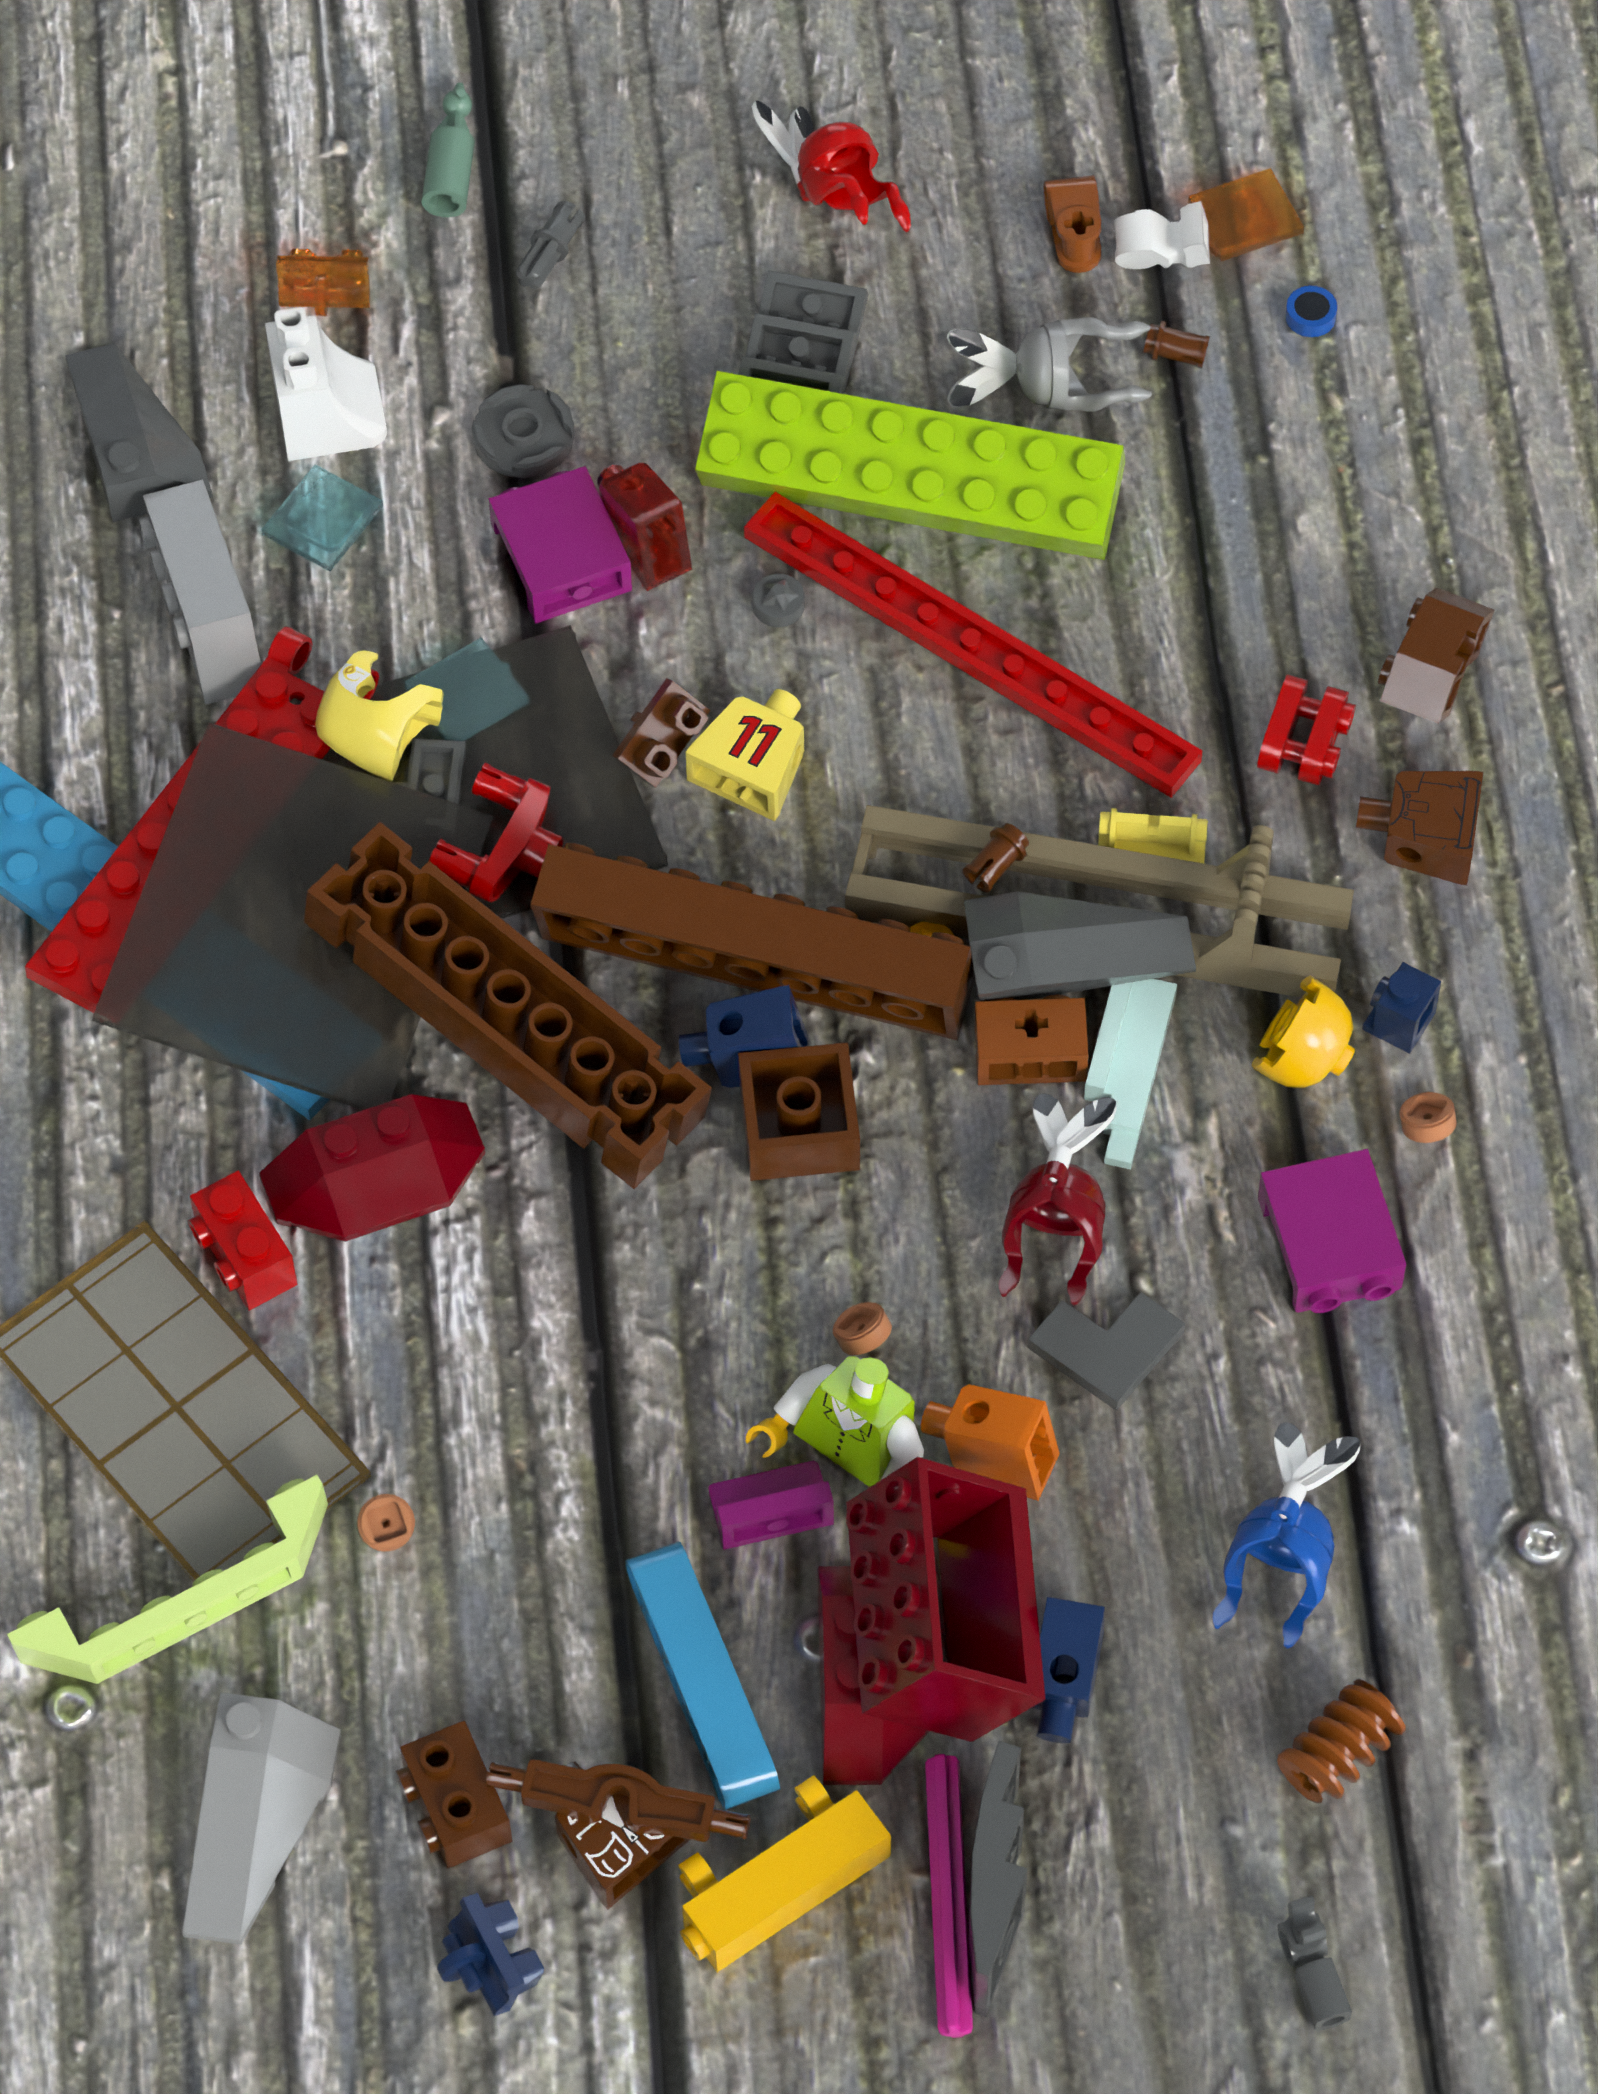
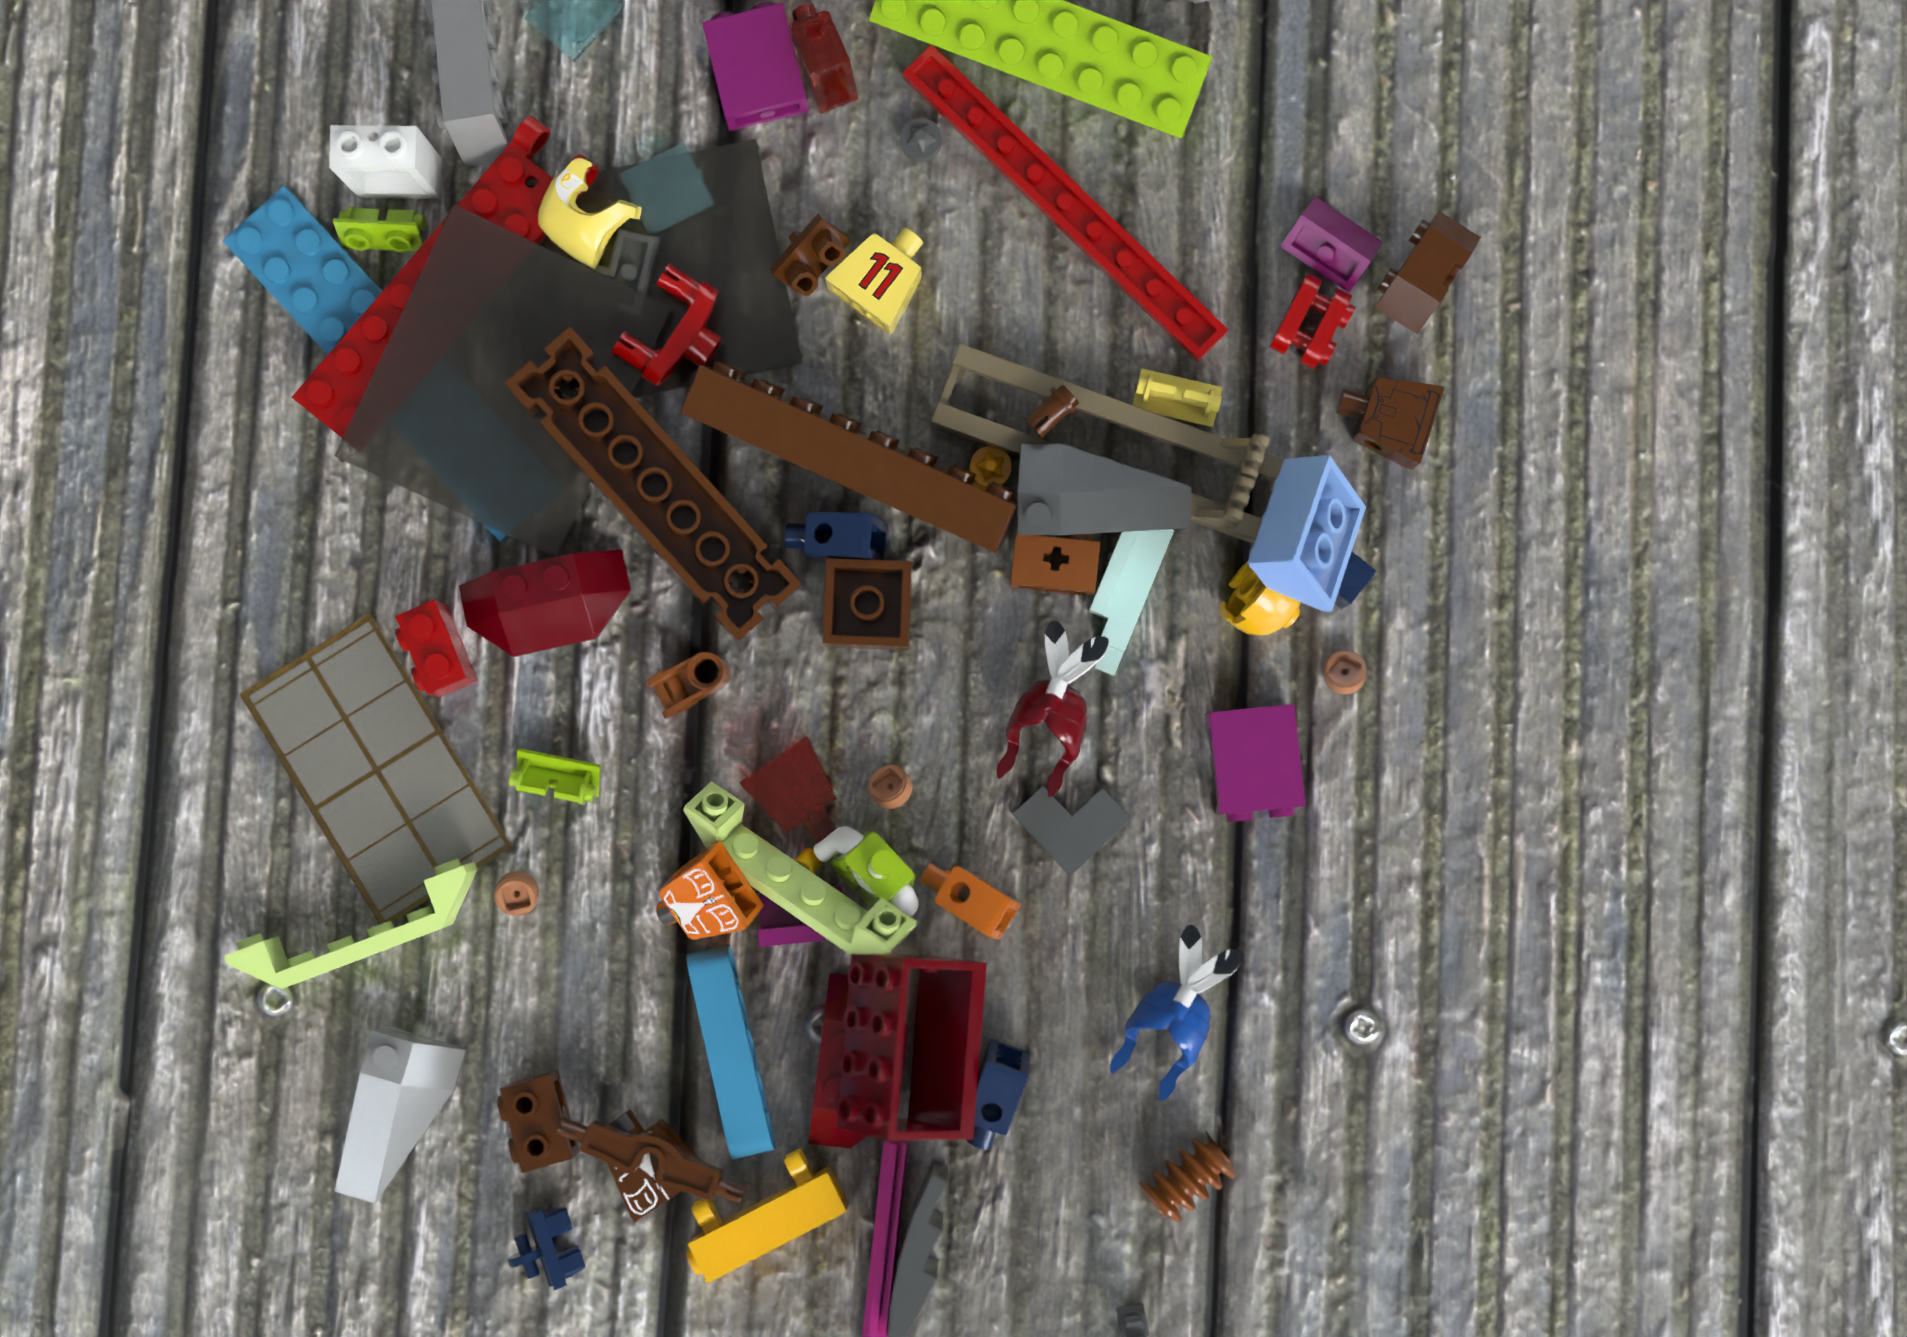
camera: 10 degrees right, 25 degrees up
none -> white window [329,125,442,199]
none -> lime hinge [333,206,426,253]
none -> lime hinge [509,748,601,805]
none -> dark orange piece [645,652,731,719]
none -> orange torso [656,840,764,940]
none -> yellowish green slope [684,781,917,954]
none -> clear red torso [739,736,838,844]
none -> light blue slope [1248,455,1366,612]
none -> magenta panel [1280,197,1383,293]

